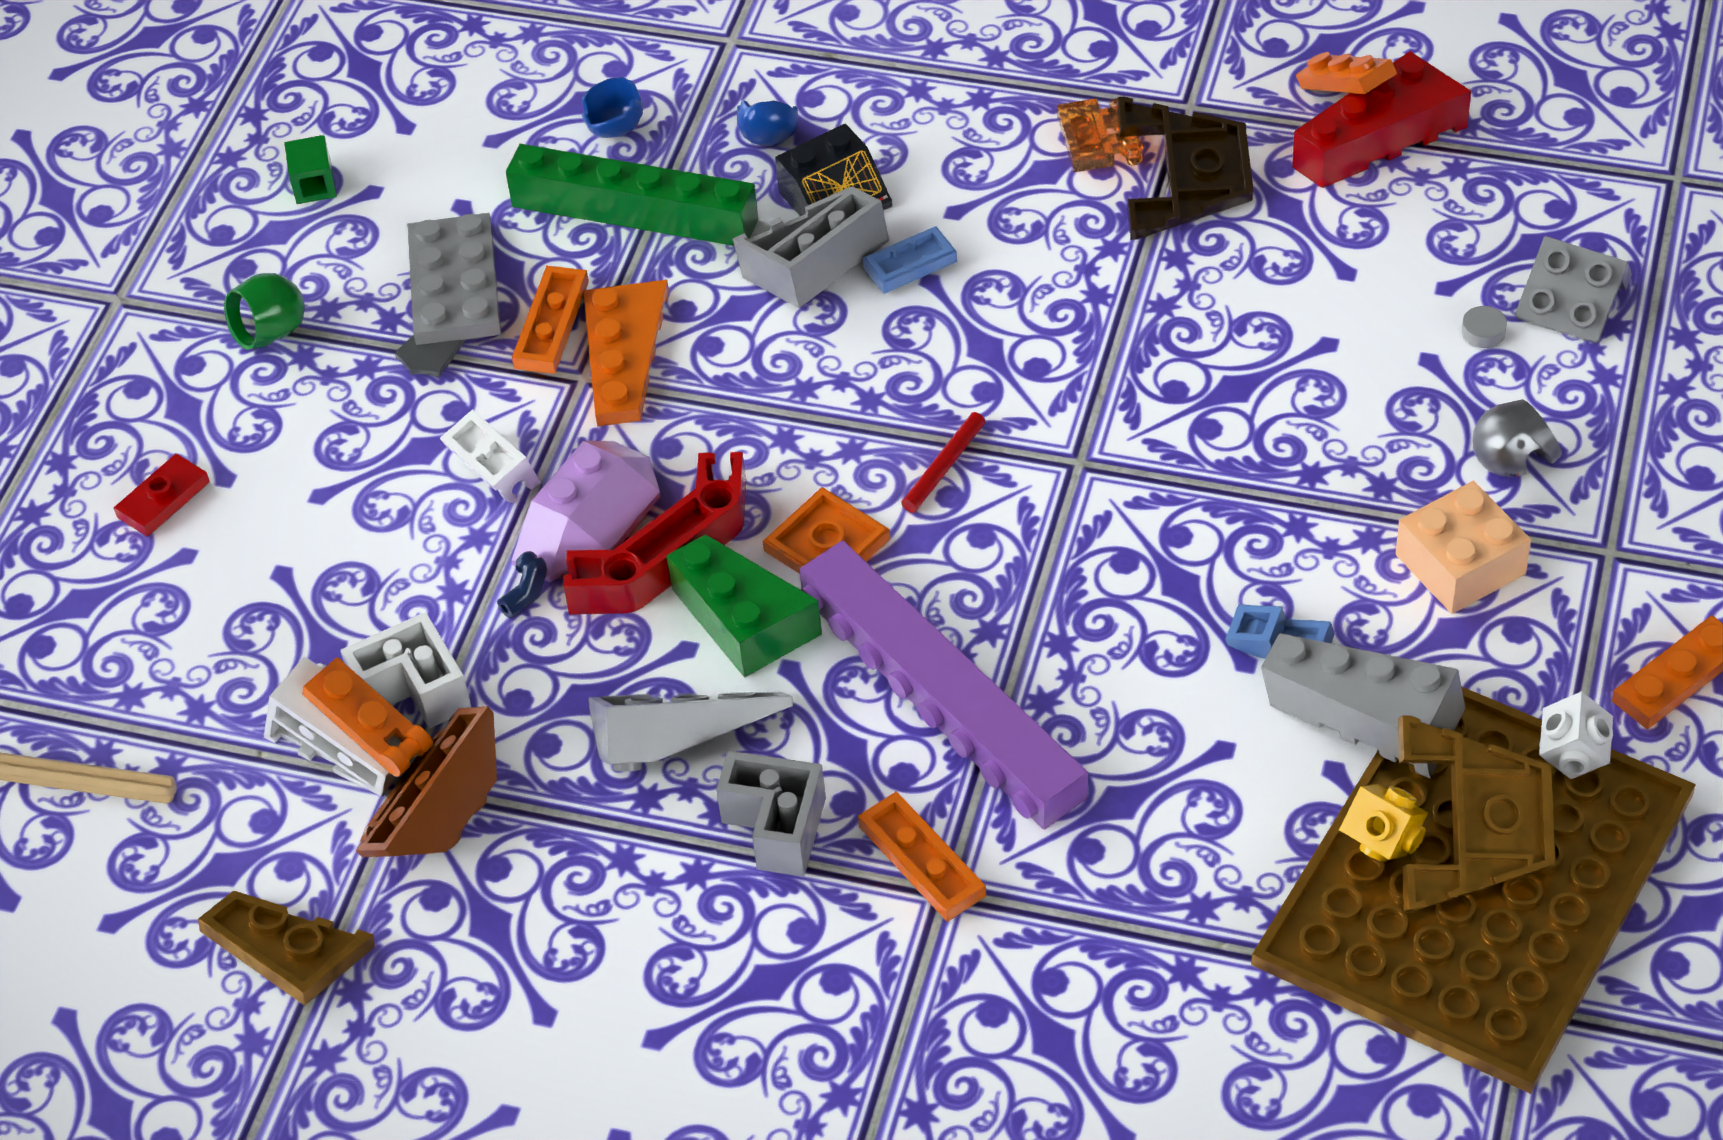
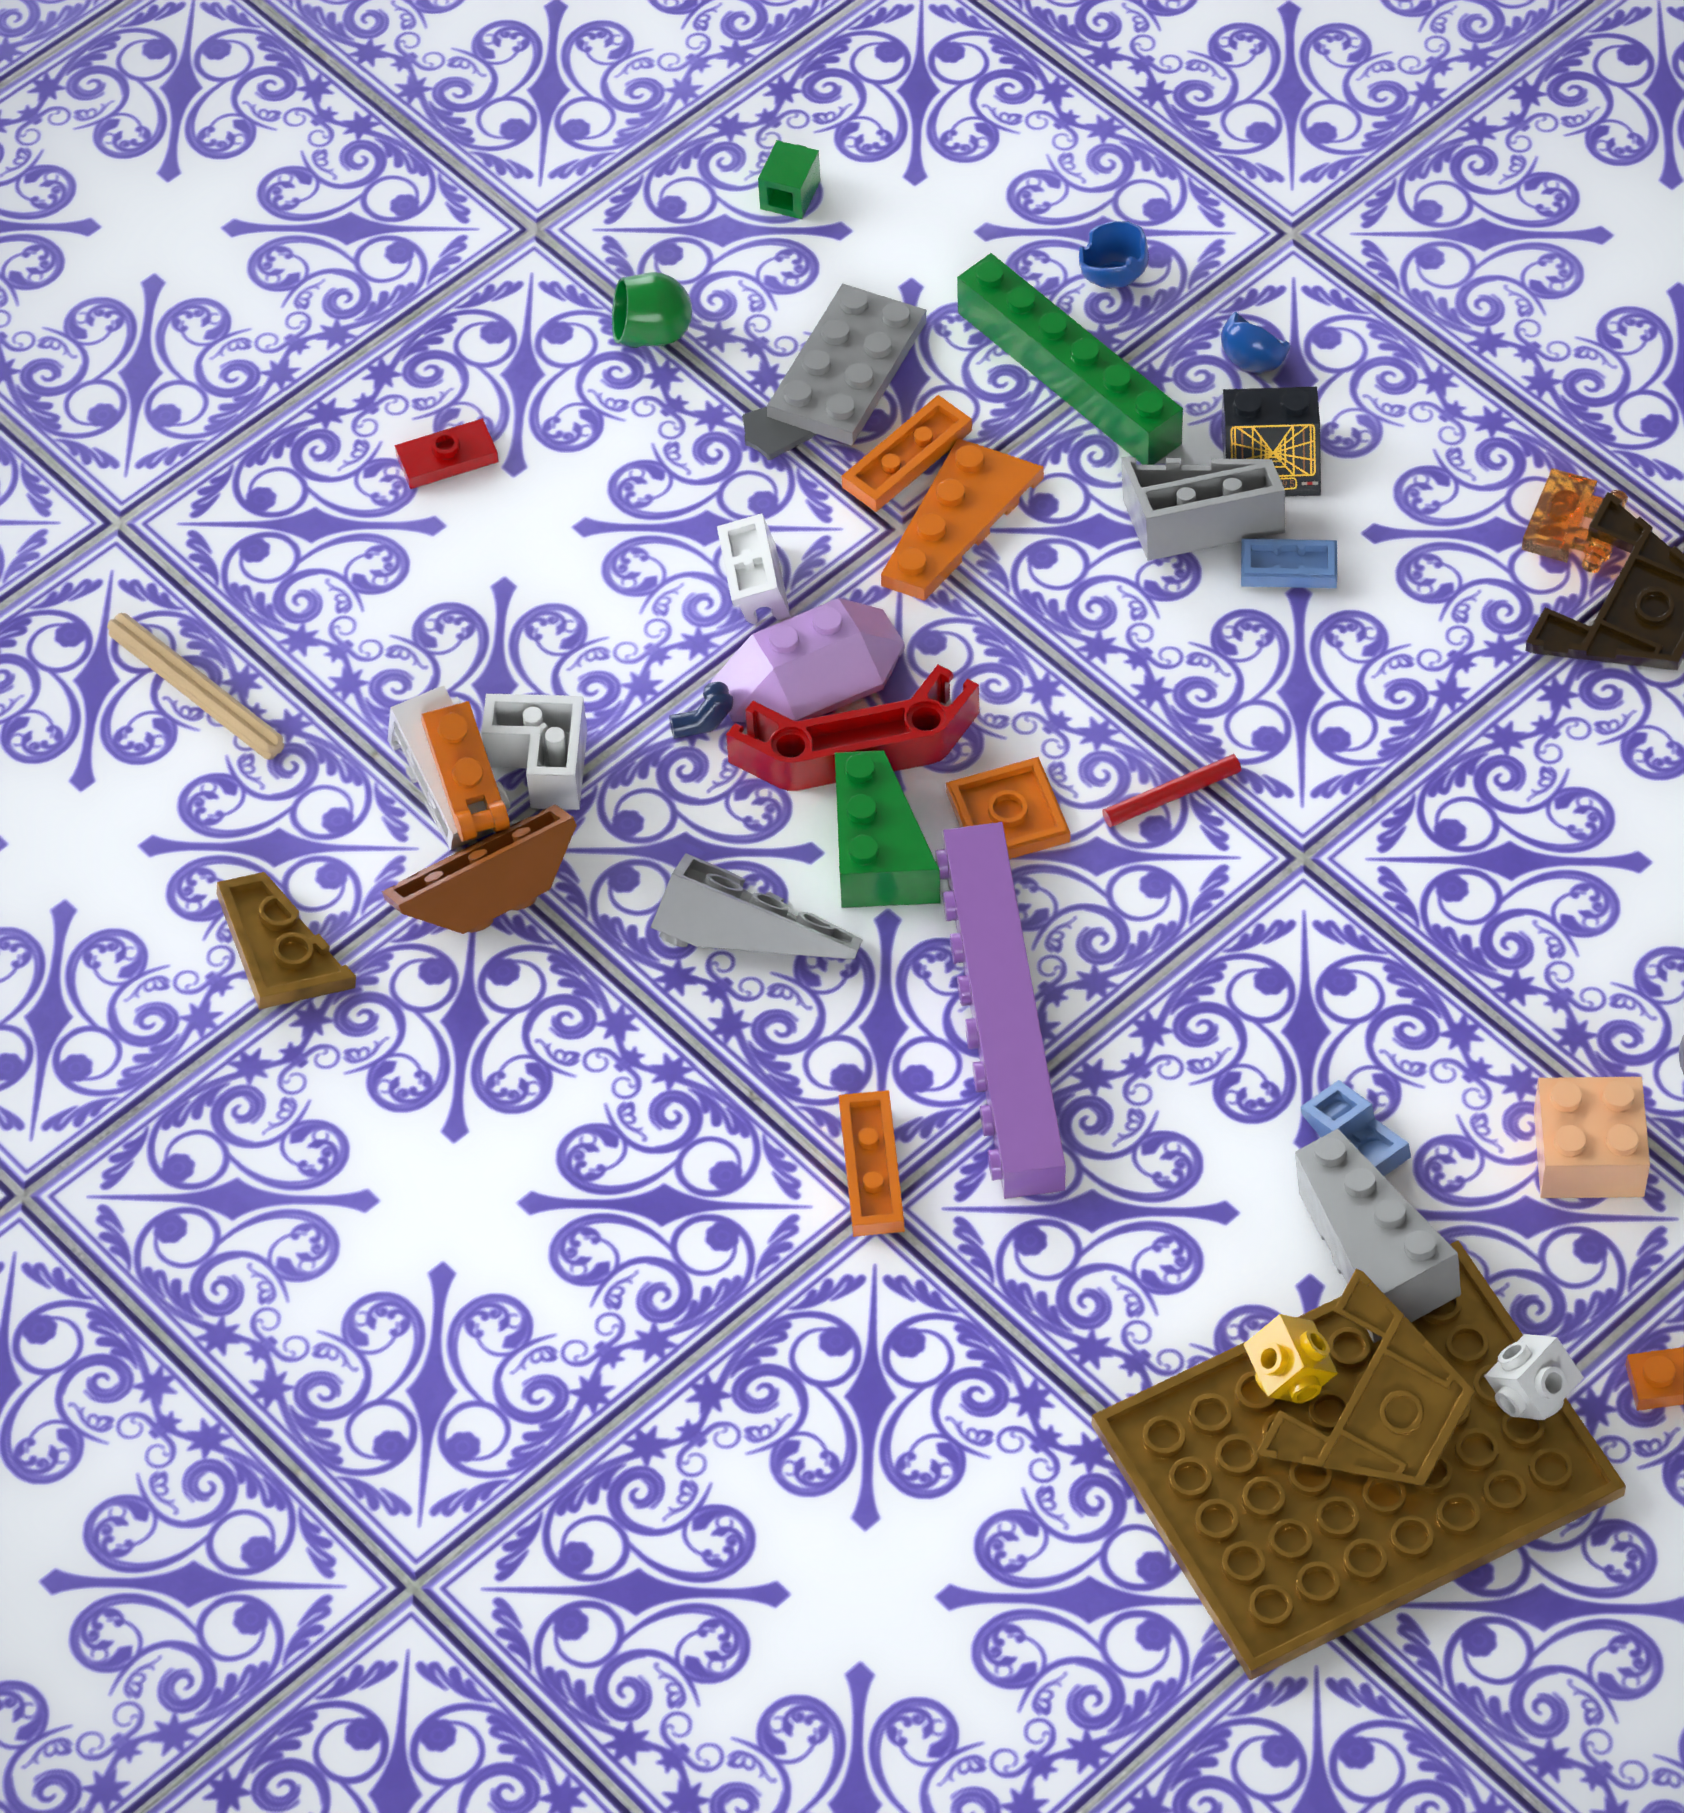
camera: 30 degrees right, 5 degrees up
light grey brick [716,751,826,877] -> none

